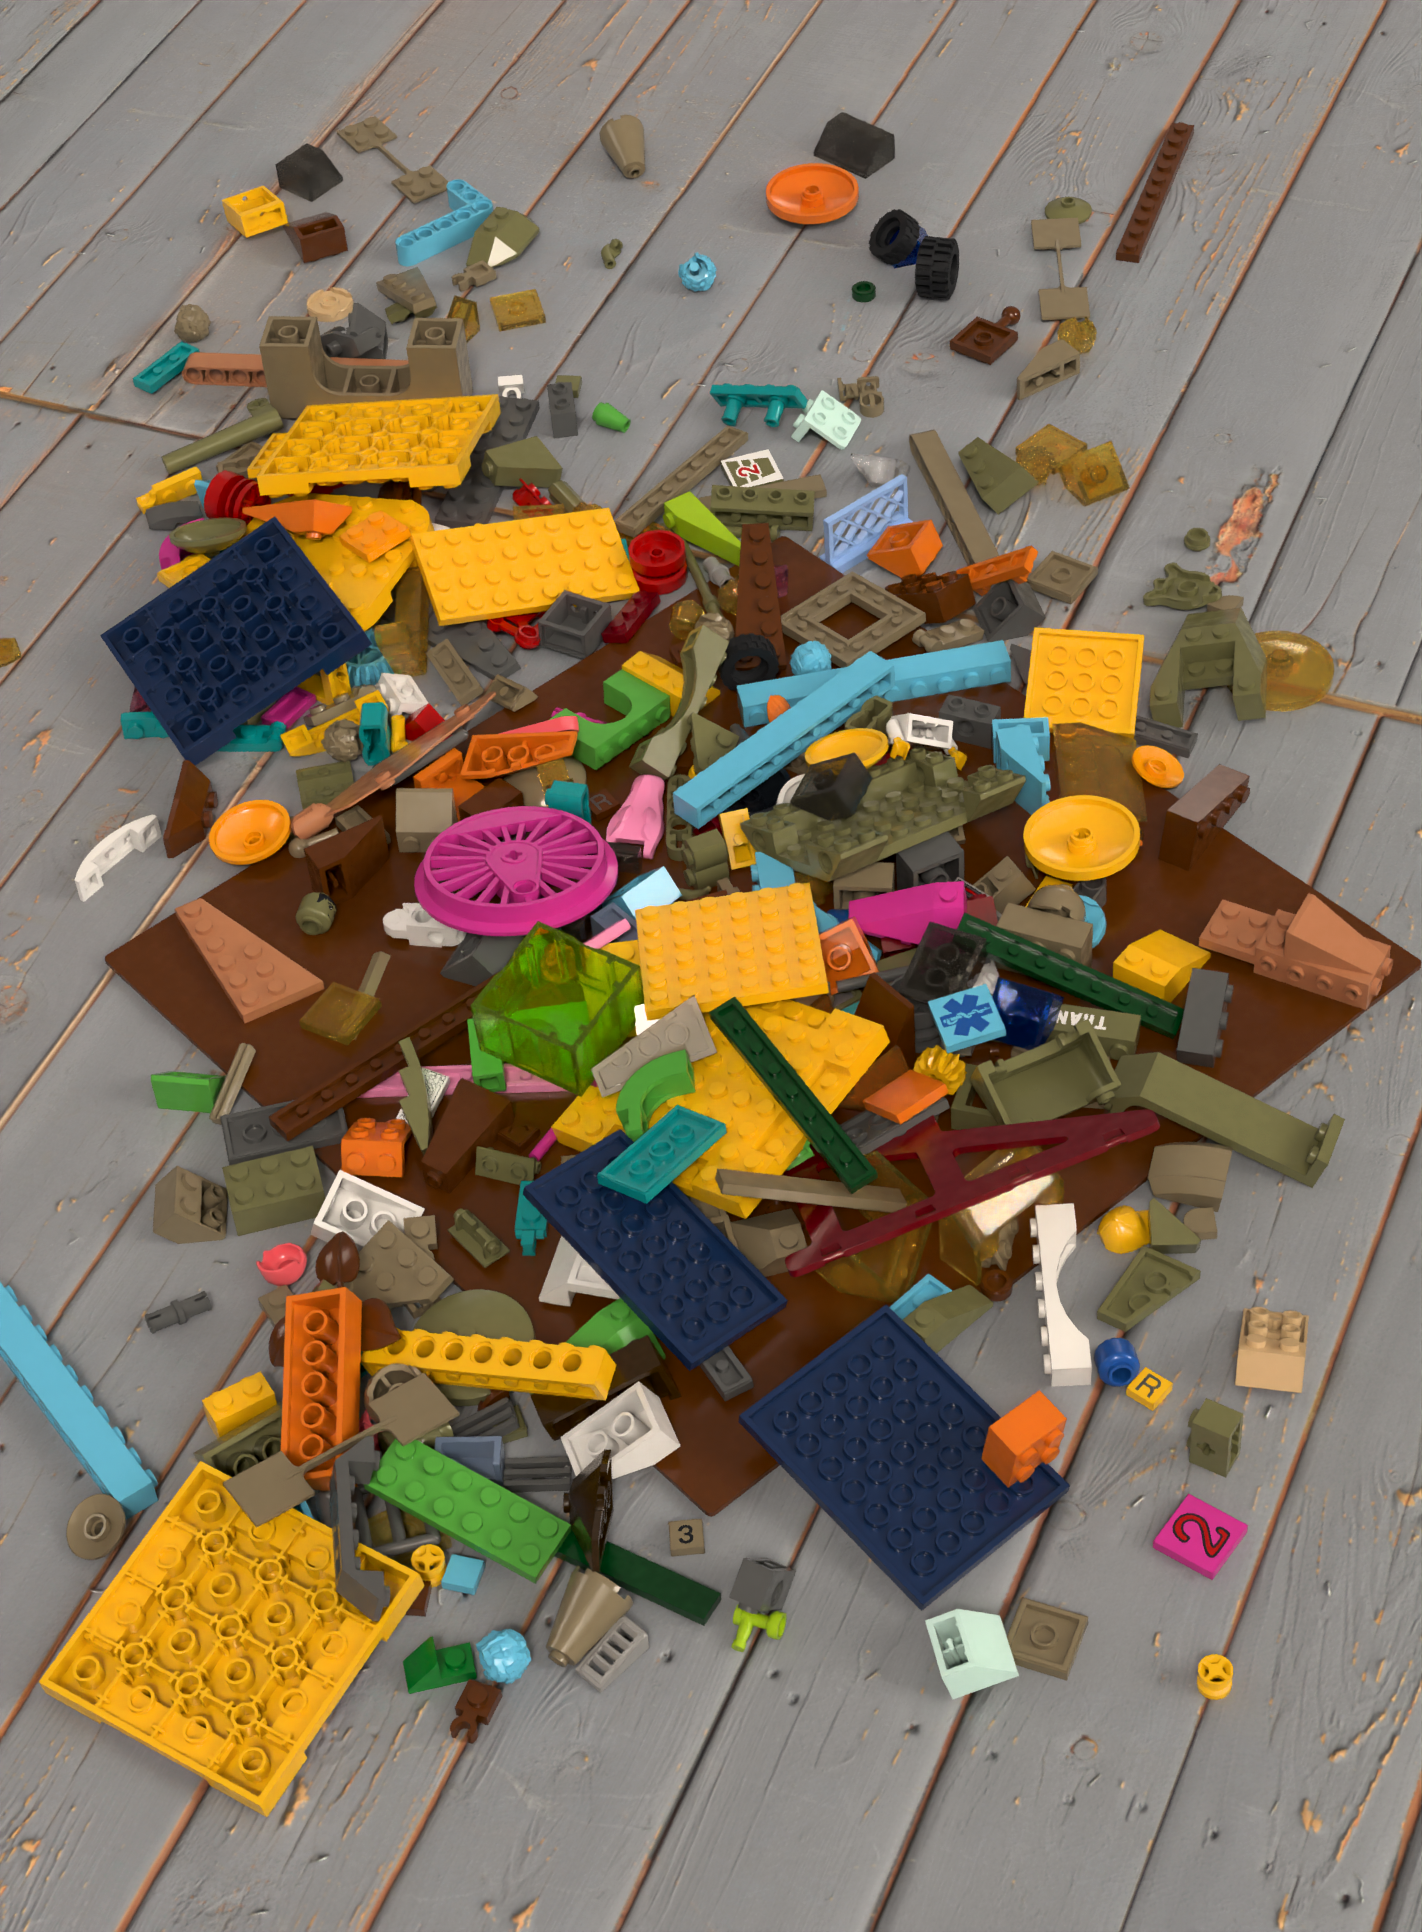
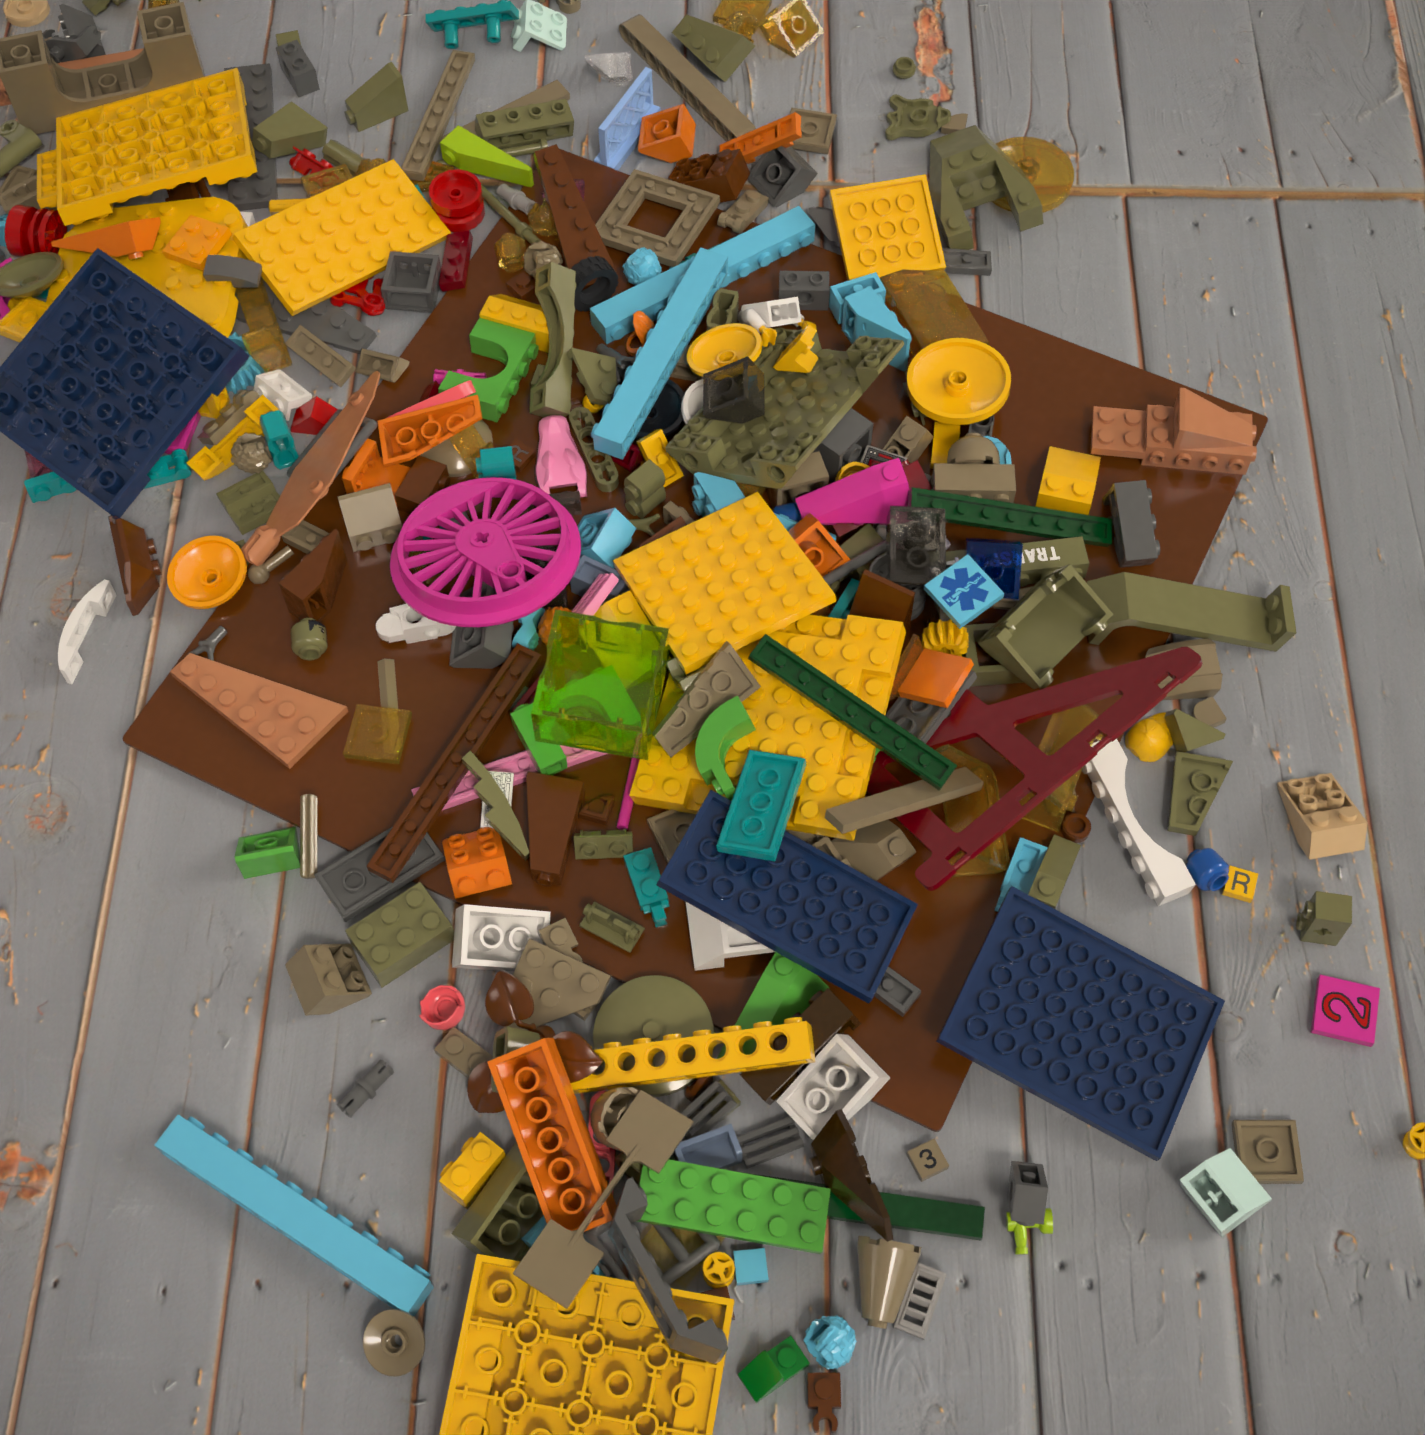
camera: 25 degrees left, 15 degrees up
yellow arm [391,715,409,753] -> none
white tile [498,375,525,399] -> none
bright green cone [592,402,631,433] -> none
tile [720,449,784,487] -> none
orange brick [981,1390,1067,1488] -> none
light orange dish [1132,745,1184,788] -> none
reddish brown wedge [1158,764,1250,871] -> none
none -> dark grey bar [188,626,227,661]
none -> dark grey slope [203,255,262,288]
none -> olive slope [344,62,409,132]
none -> yellow slope [773,324,818,373]

